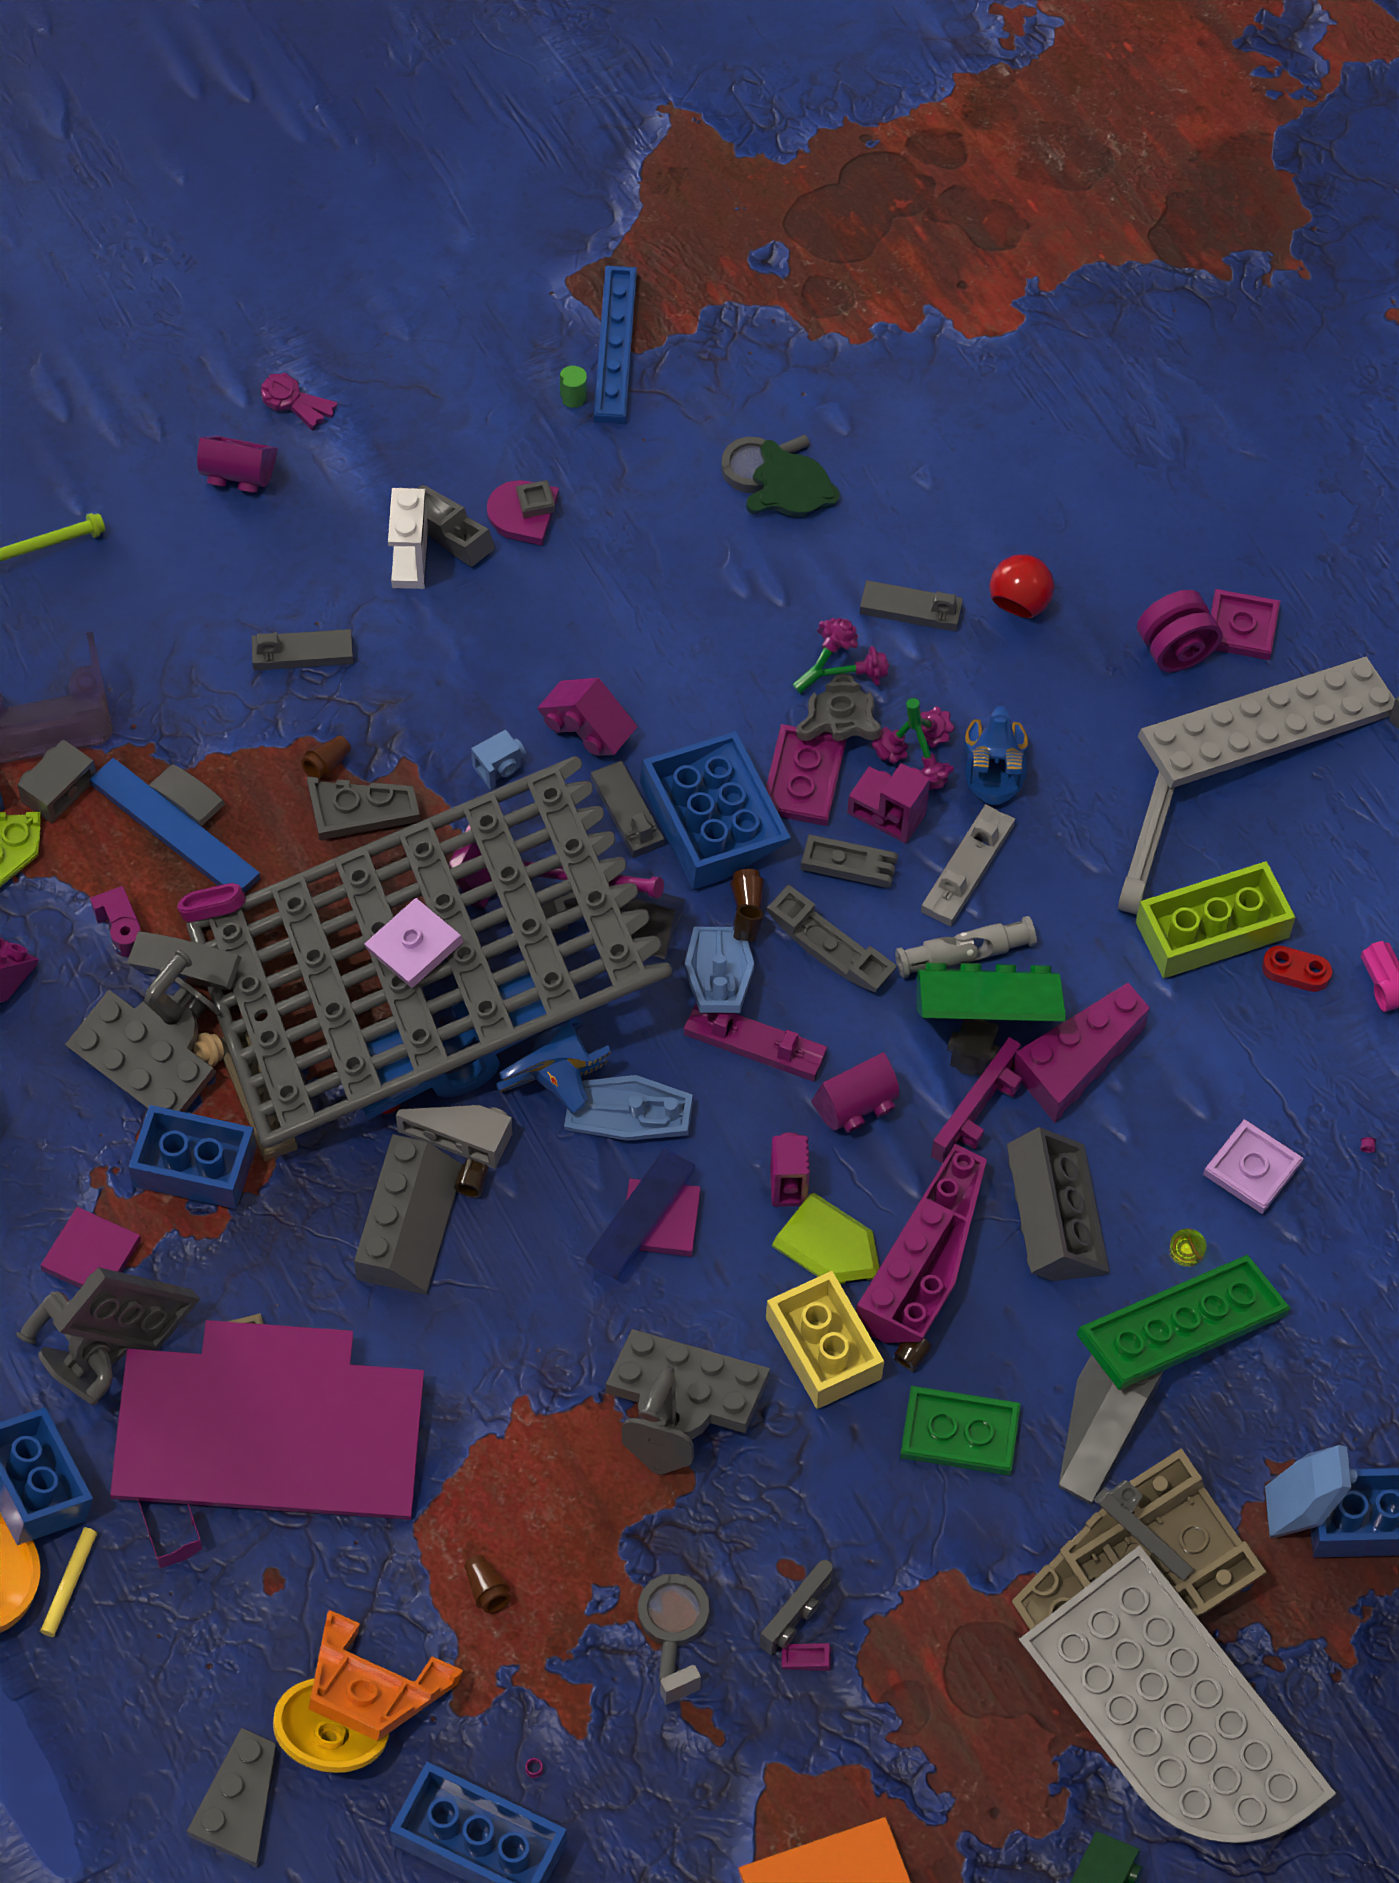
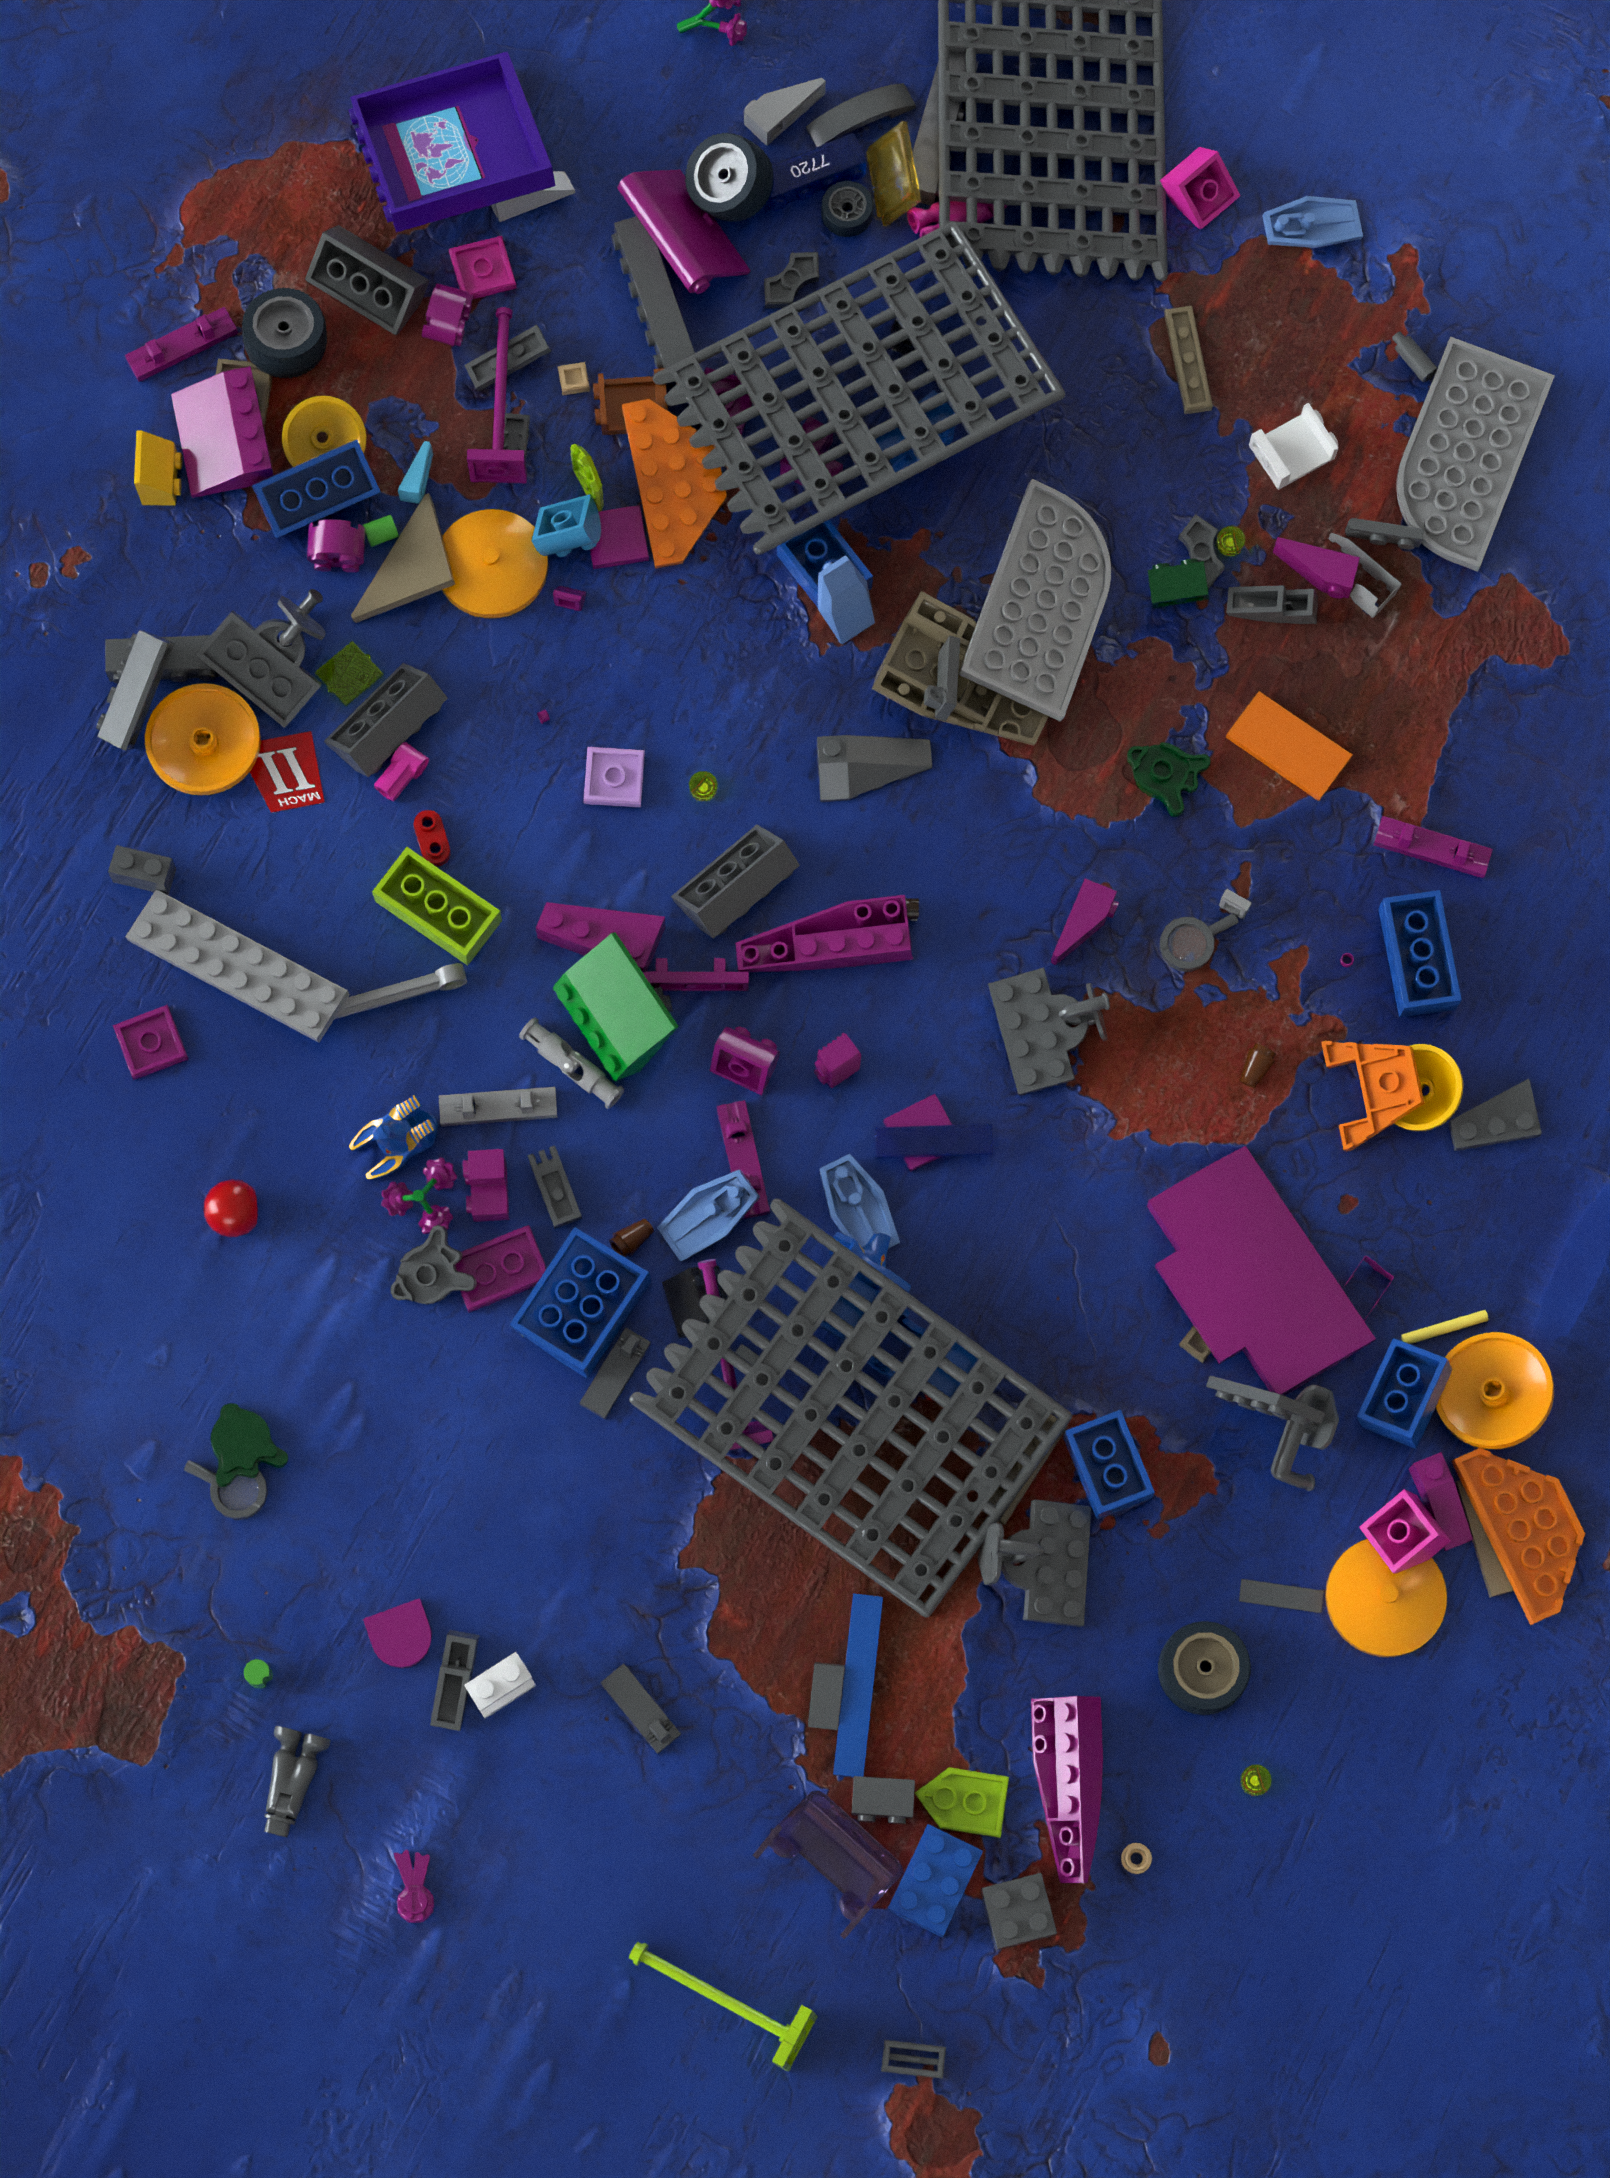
camera: 125 degrees left, 15 degrees up
magenta tile [40,1207,141,1288] -> none
magenta leg [90,886,141,957] -> none
dark grey slope [127,931,242,990] -> none
magenta tile [177,883,246,922] -> none
tan plate [193,1033,224,1067] -> none
magenta brick [197,435,278,492] -> none
reddish brown cone [301,735,351,780] -> none
dark grey wing [307,777,420,840] -> none
dark grey slope [354,1134,462,1295] -> none
lavender plate [364,898,464,988] -> none
light grey slope [396,1105,513,1169] -> none
dark brown hose [454,1158,489,1198] -> none
medium blue brick [471,729,526,790] -> none
dark grey tile [516,480,555,519] -> none
magenta brick [537,677,638,756] -> none
blue tile [594,266,637,424] -> none
dark brown hose [733,904,764,942] -> none
dark grey hinge [760,1560,833,1656] -> none
dark grey slope [766,884,897,993] -> none
light yellow brick [766,1271,884,1409] -> none
lime tile [772,1192,880,1284] -> none
magenta piece [782,1643,831,1671] -> none
magenta plant [792,618,889,694] -> none
dark grey hinge [859,580,963,632] -> none
green tile [900,1386,1021,1476] -> none
green tile [1076,1254,1291,1390] -> none
magenta wheel [1136,590,1223,672] -> none
none -> dark grey piece [264,1726,331,1838]
none -> magenta slope [1051,879,1119,965]
none -> dark green tile [1127,742,1211,817]

